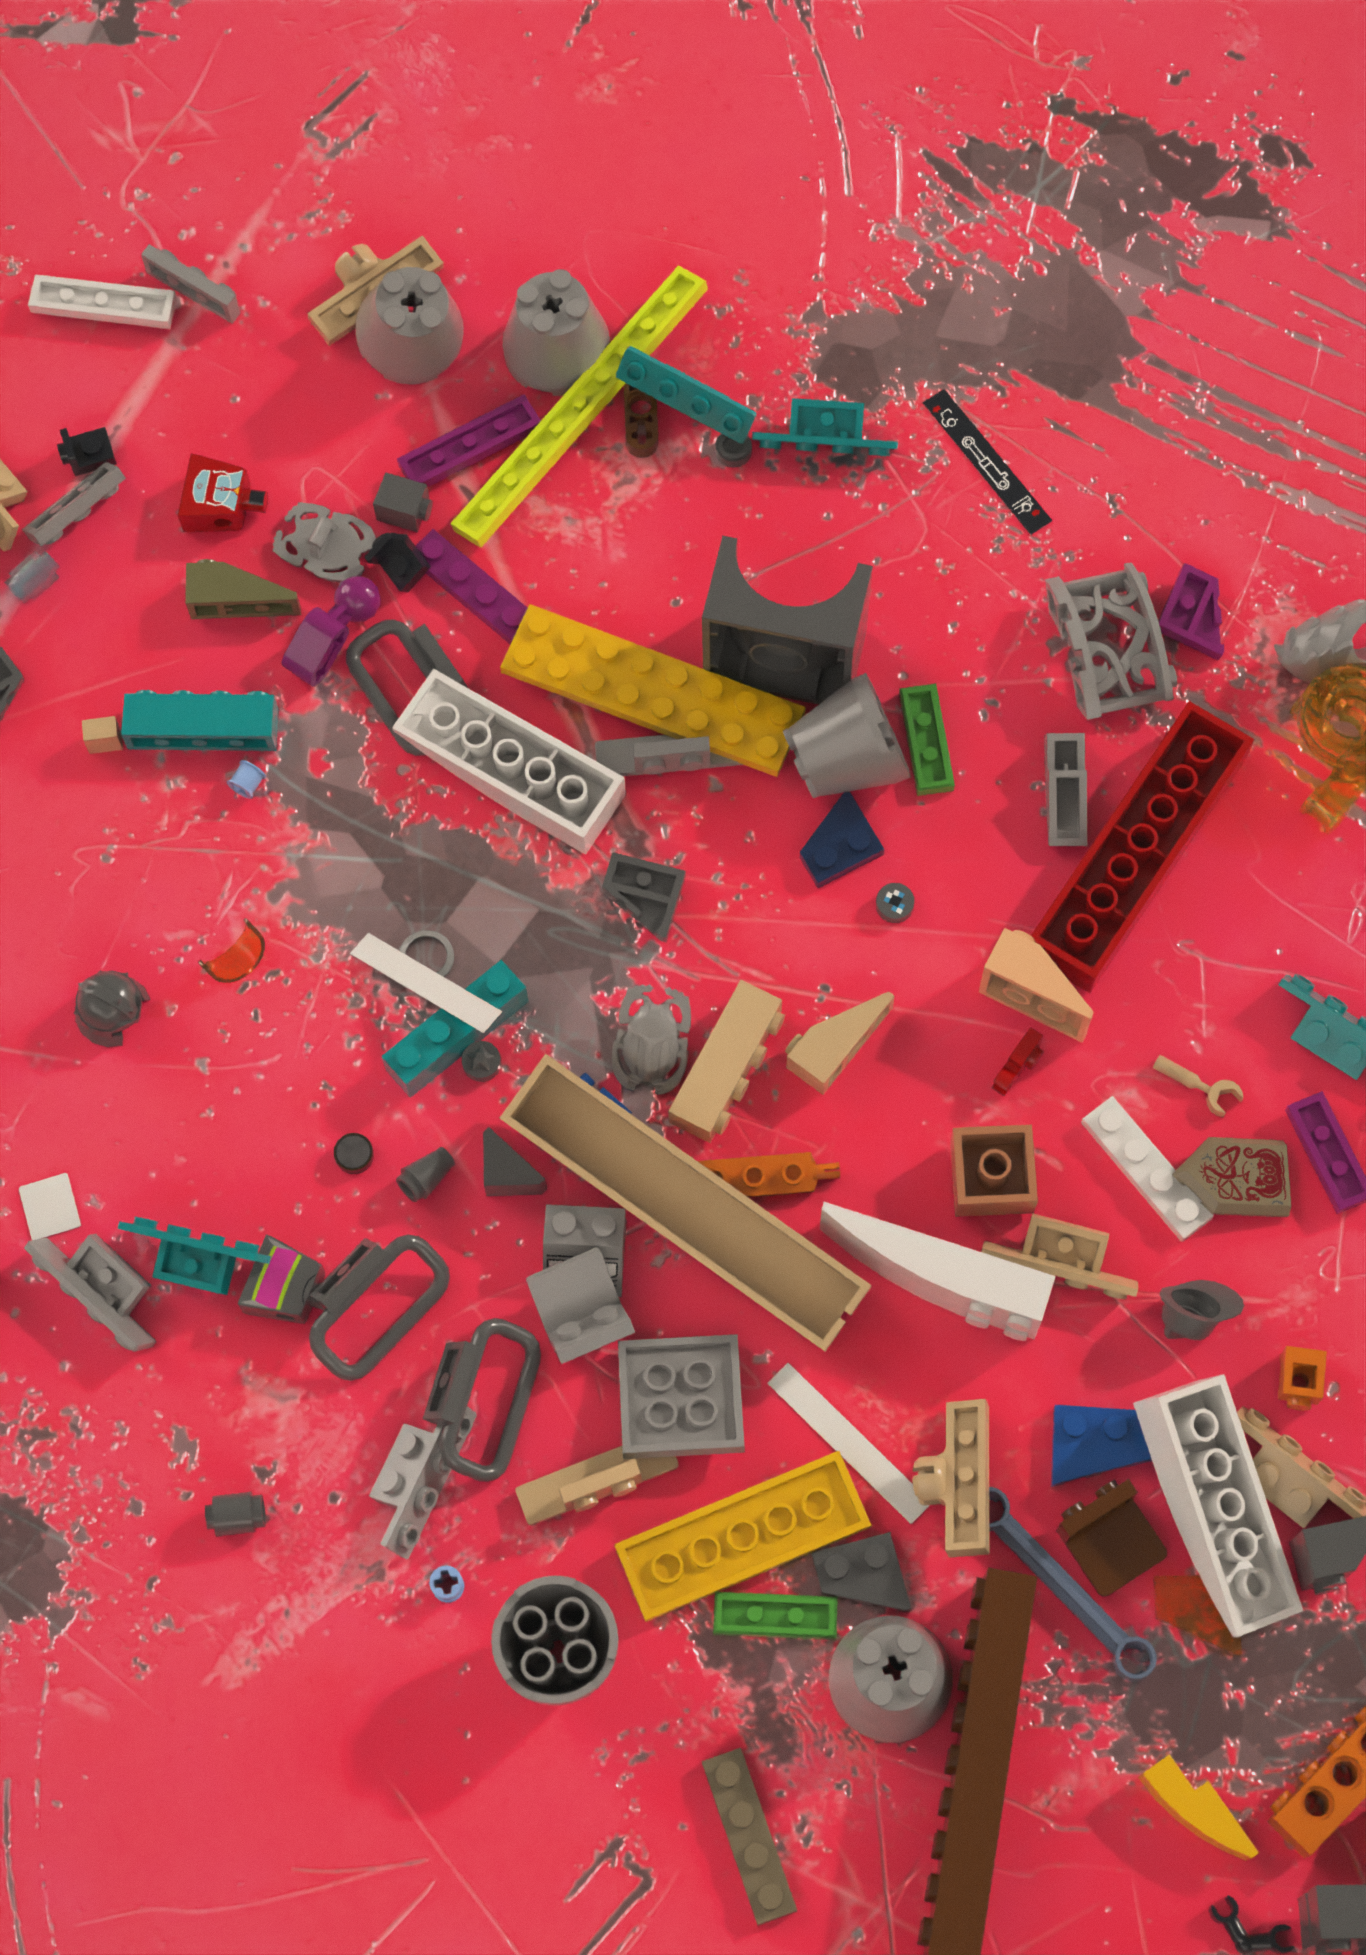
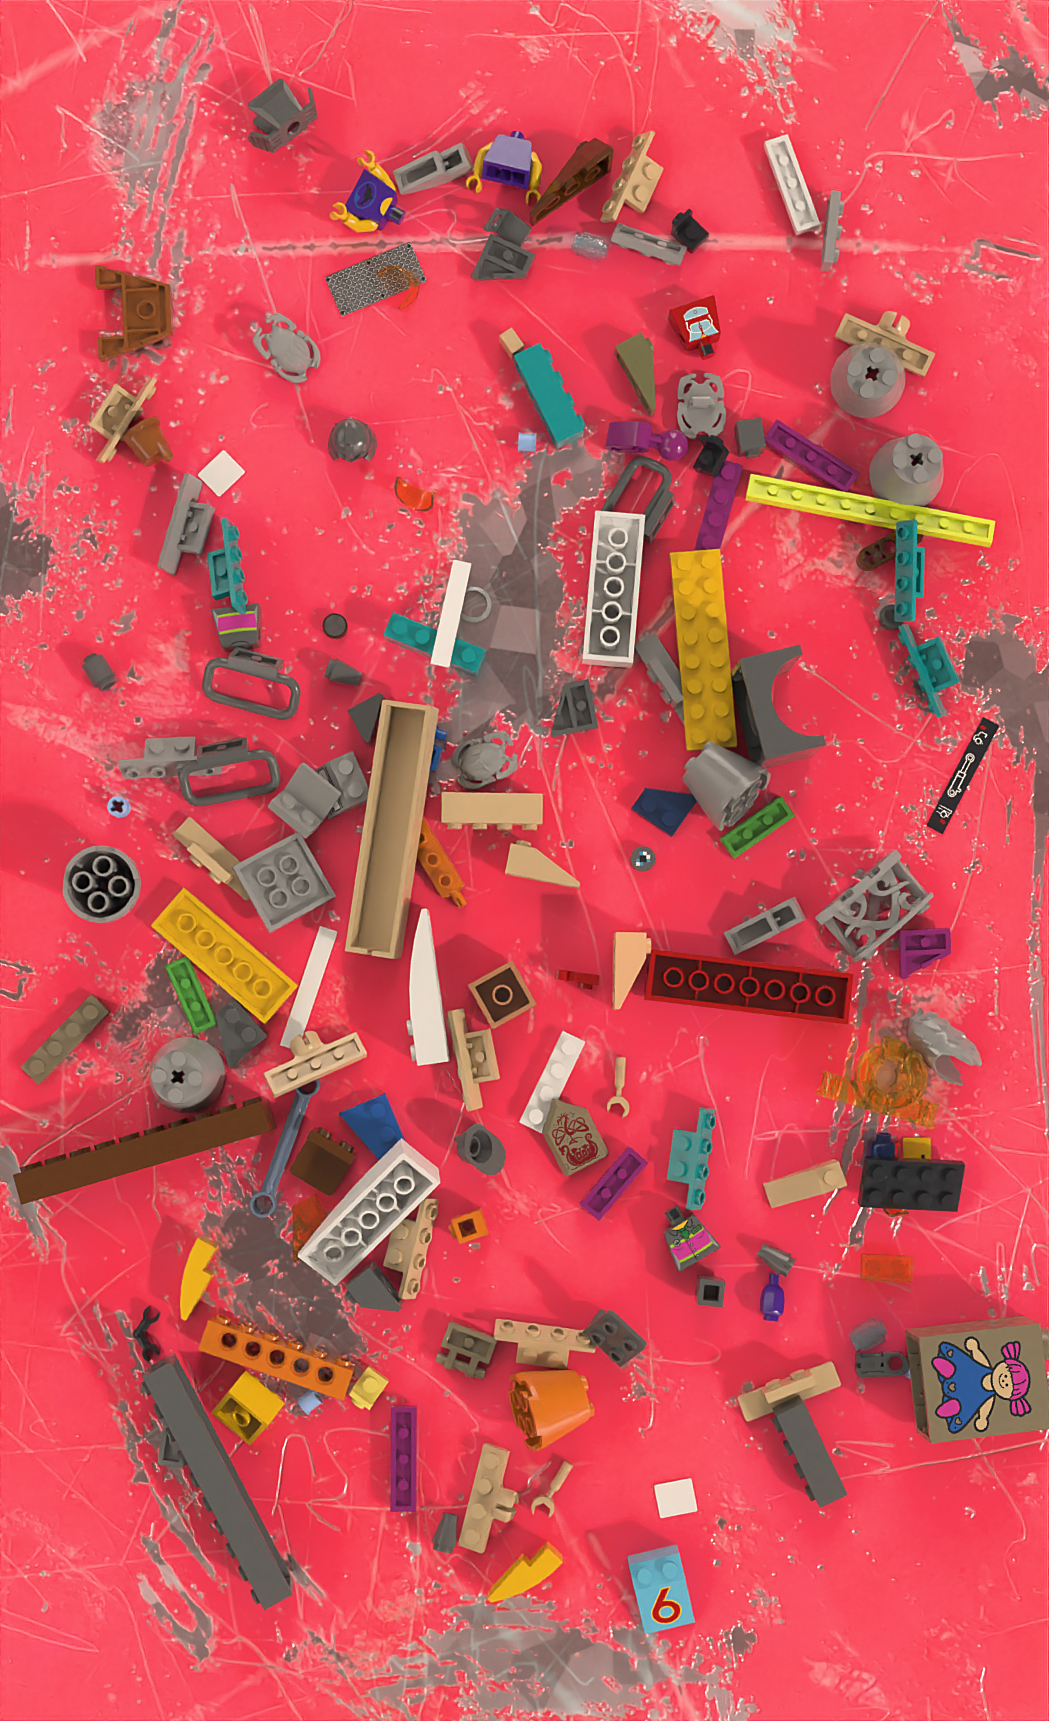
camera: 60 degrees right, 15 degrees up
dark grey tile [462,1041,501,1082] -> none

